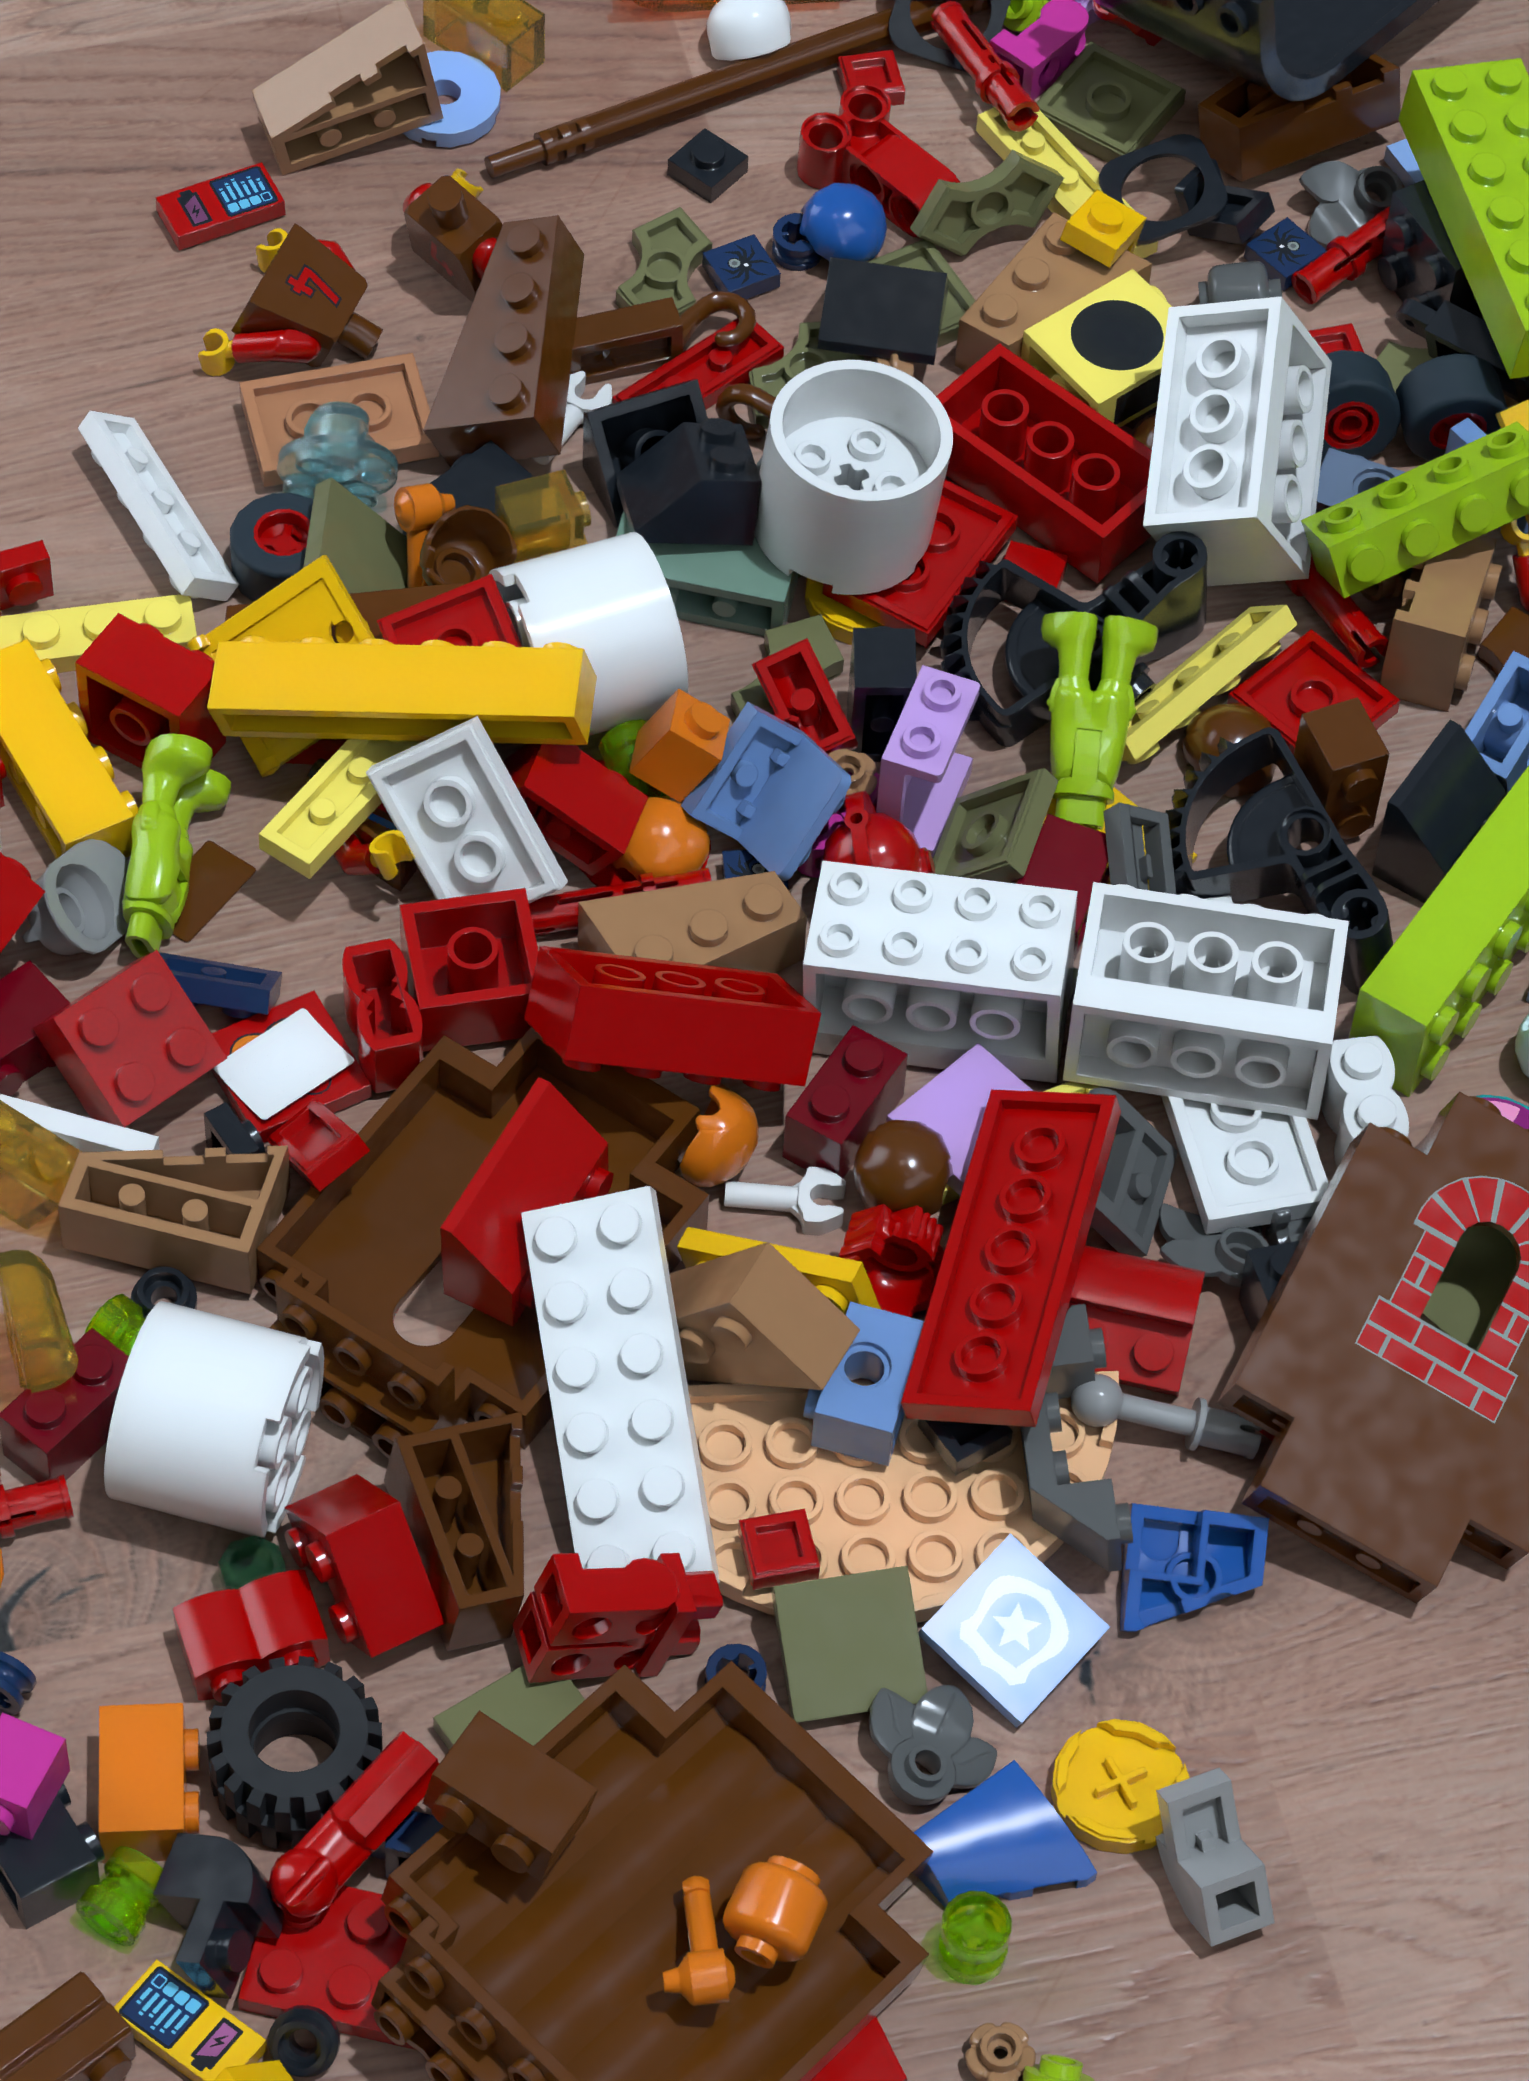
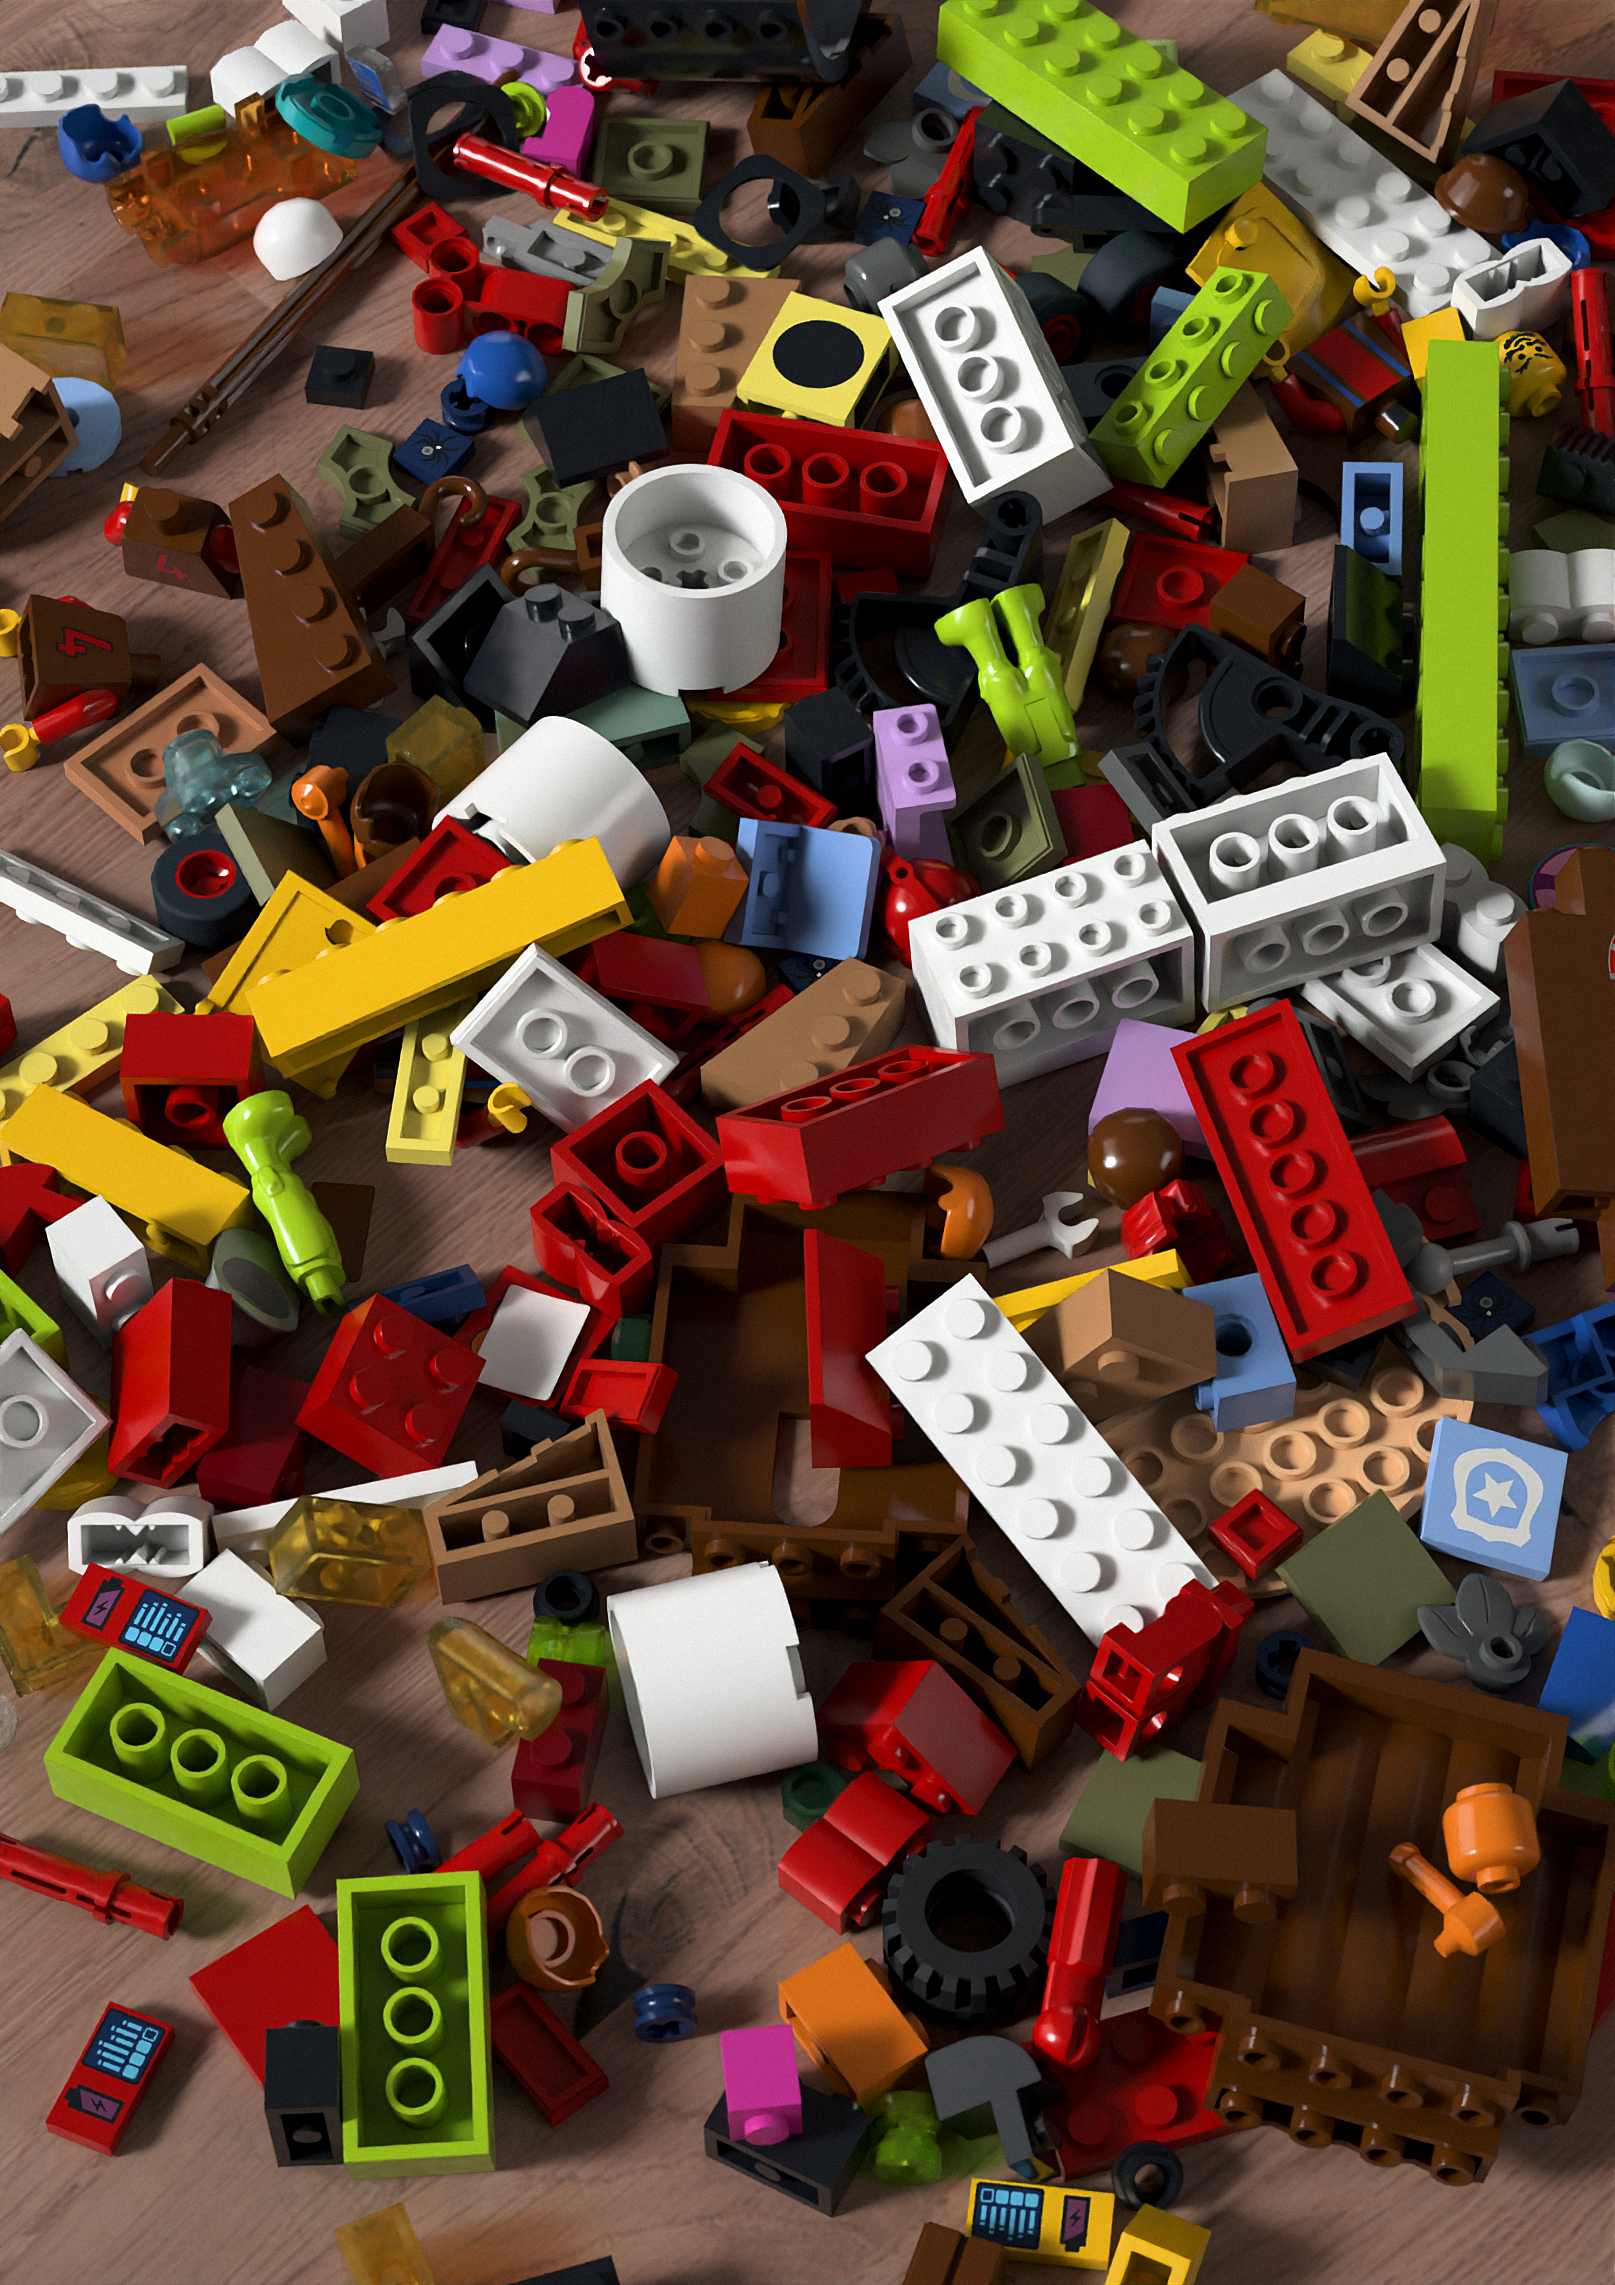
camera: 25 degrees left, 0 degrees up
dark red brick [782,1025,908,1178] -> none
yellow bracket [1060,189,1147,268] -> none
none -> light grey hinge [482,214,614,289]
none -> clear green tile [611,1313,653,1363]
none -> dark blue tile [1443,1270,1536,1344]

